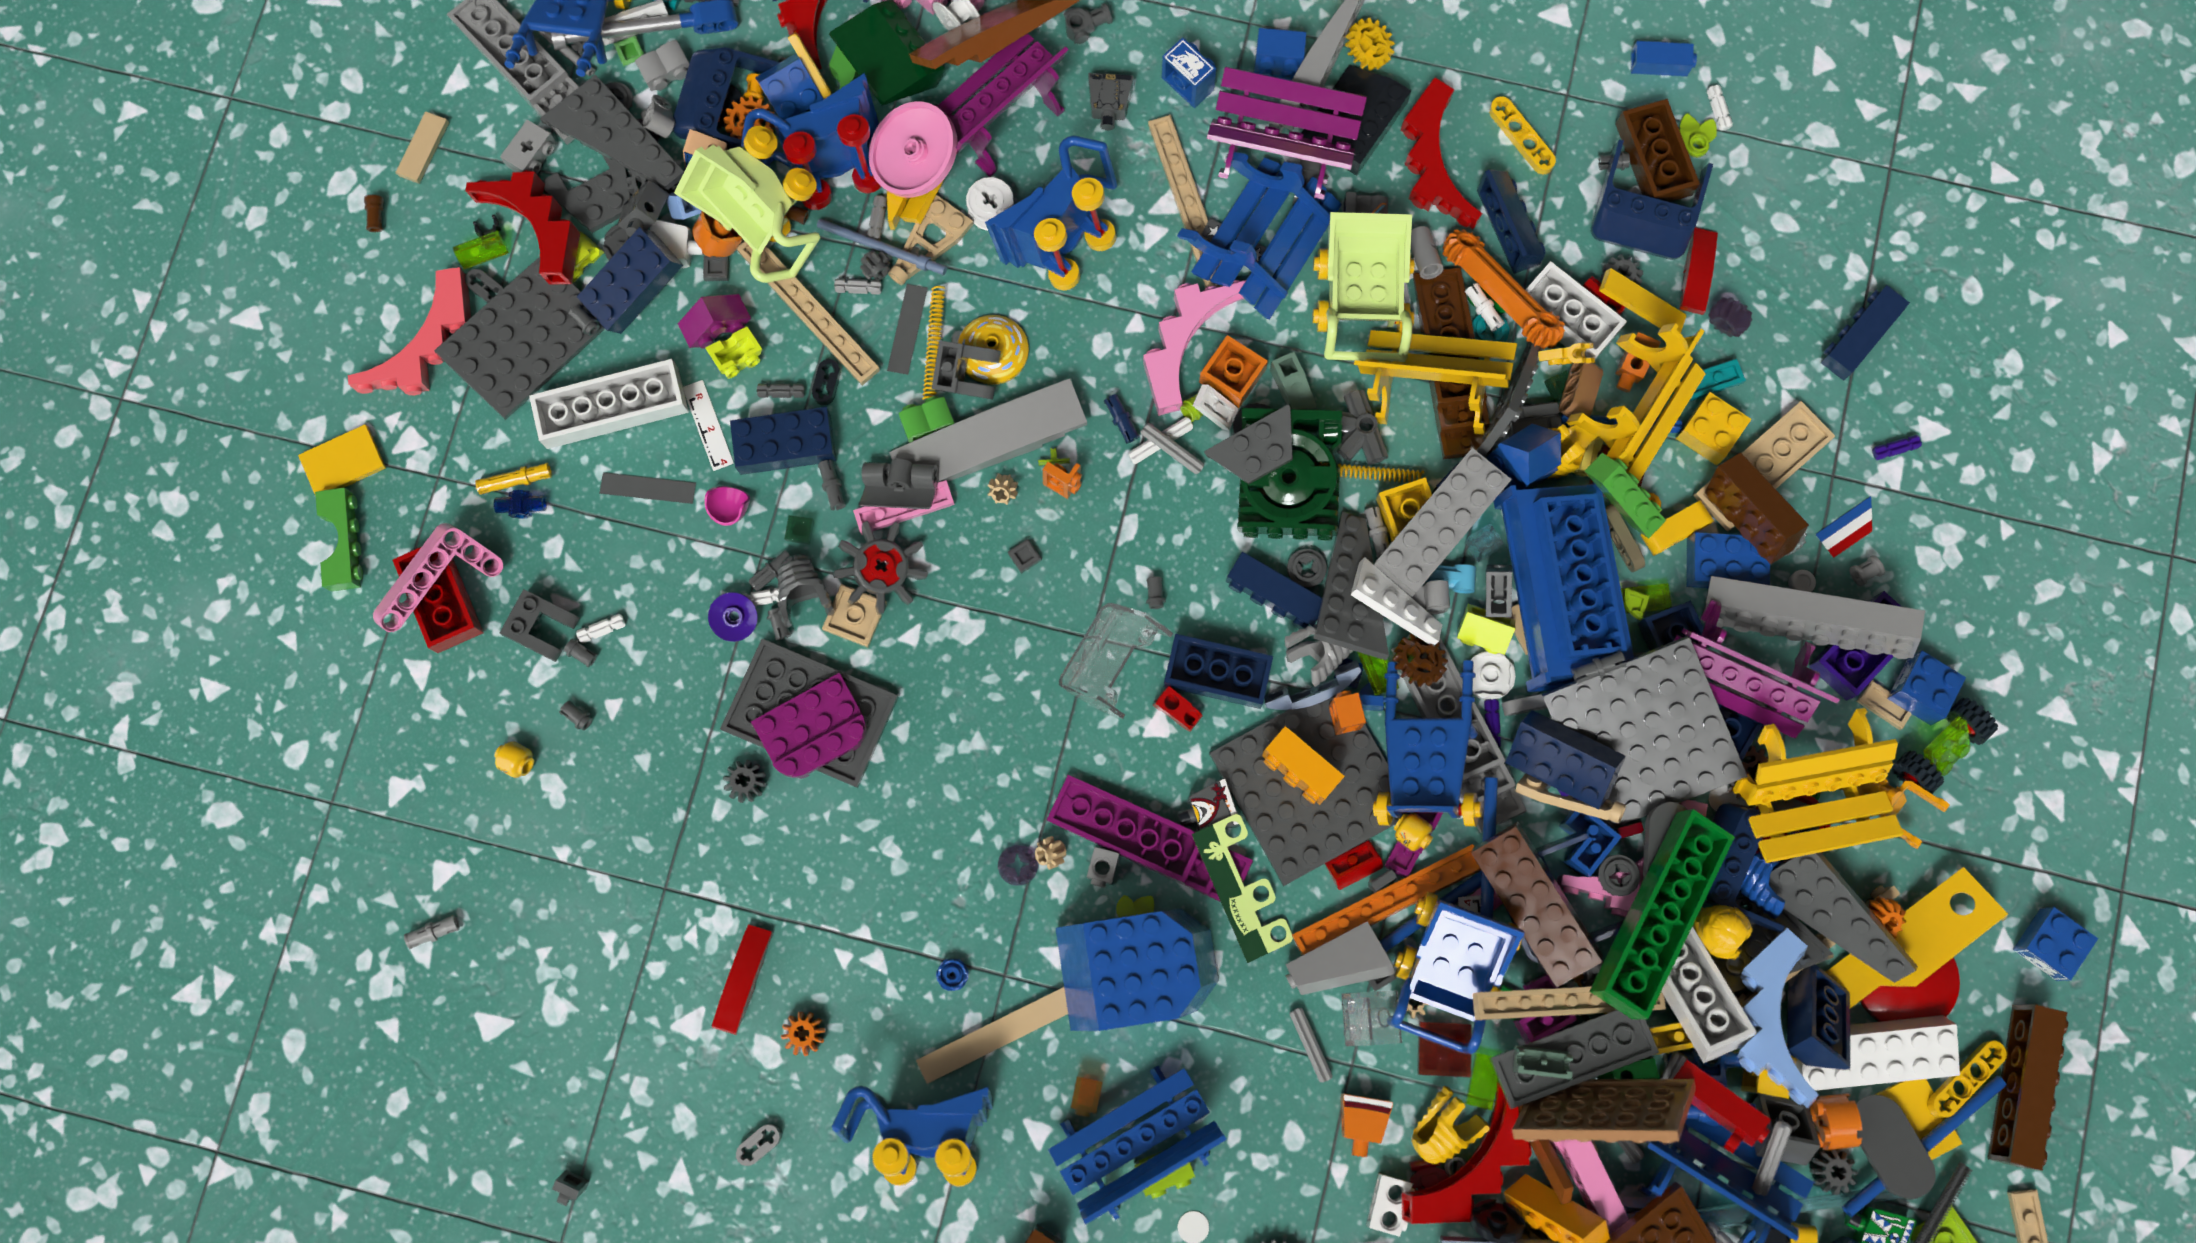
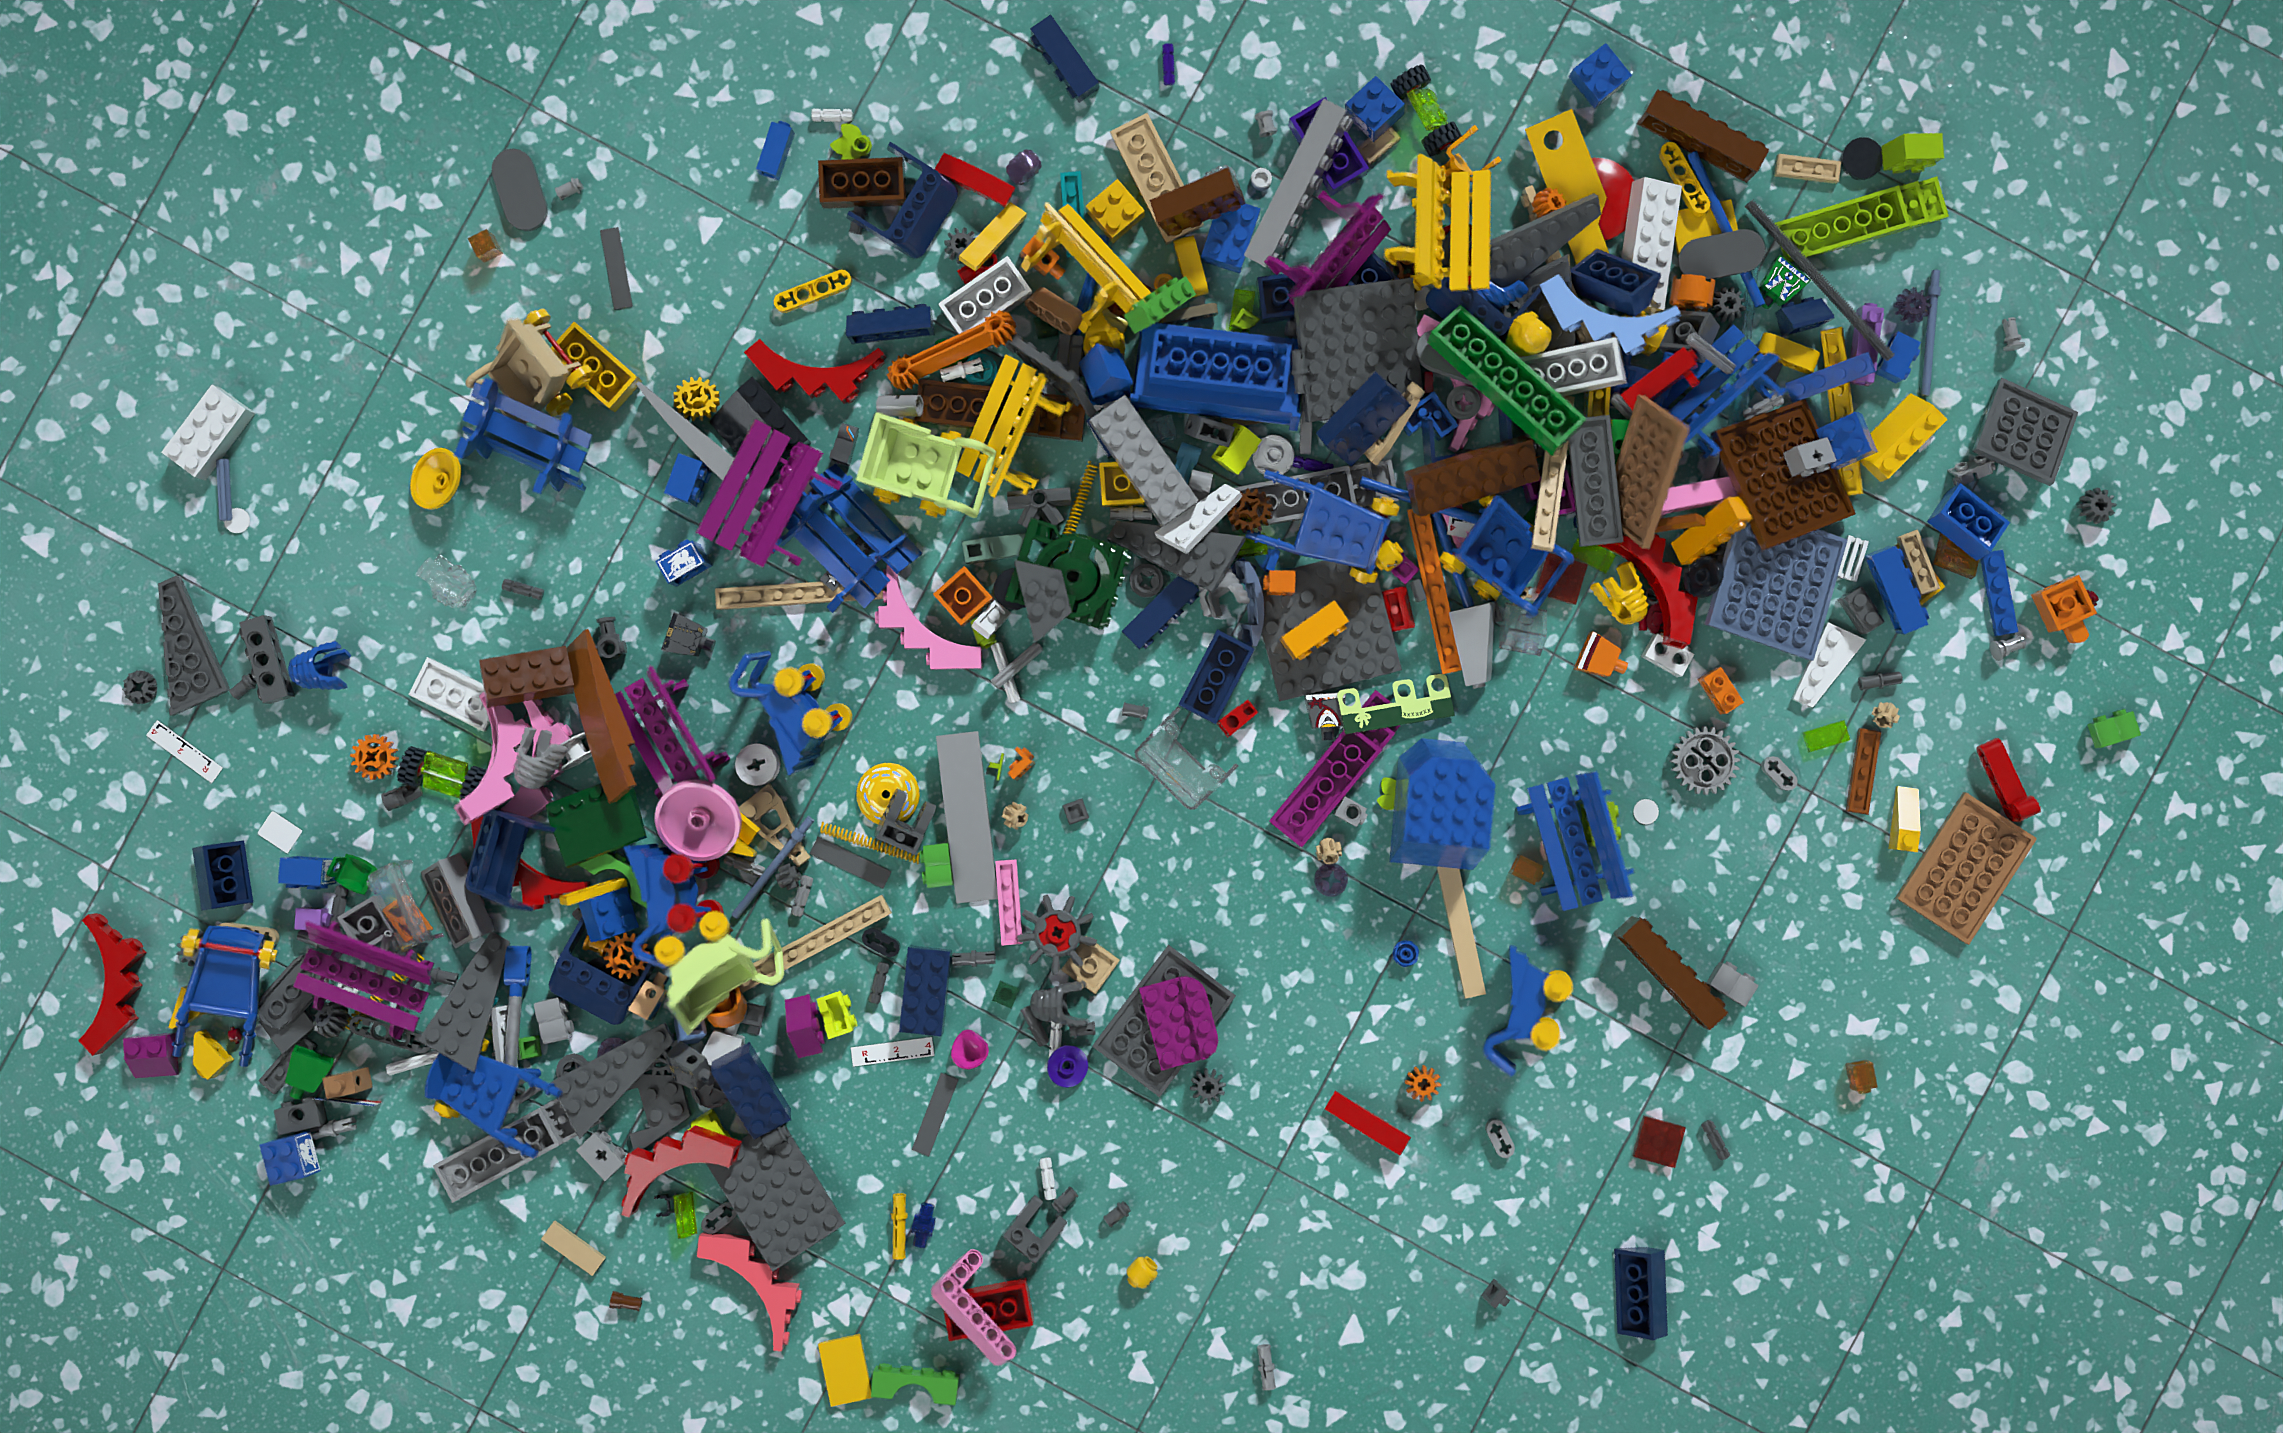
camera: 75 degrees left, 10 degrees up
white brick [529,359,689,449] -> none
light grey piece [641,94,675,138] -> none
dark grey panel [859,459,939,509] -> none
dark blue pin [1104,394,1140,444] -> none
light grey axle [1290,1008,1332,1083] -> none
sand green hinge [1513,1045,1573,1079] -> none
yellow plate [1538,343,1595,365] -> none
sticker [1815,496,1872,558] -> none

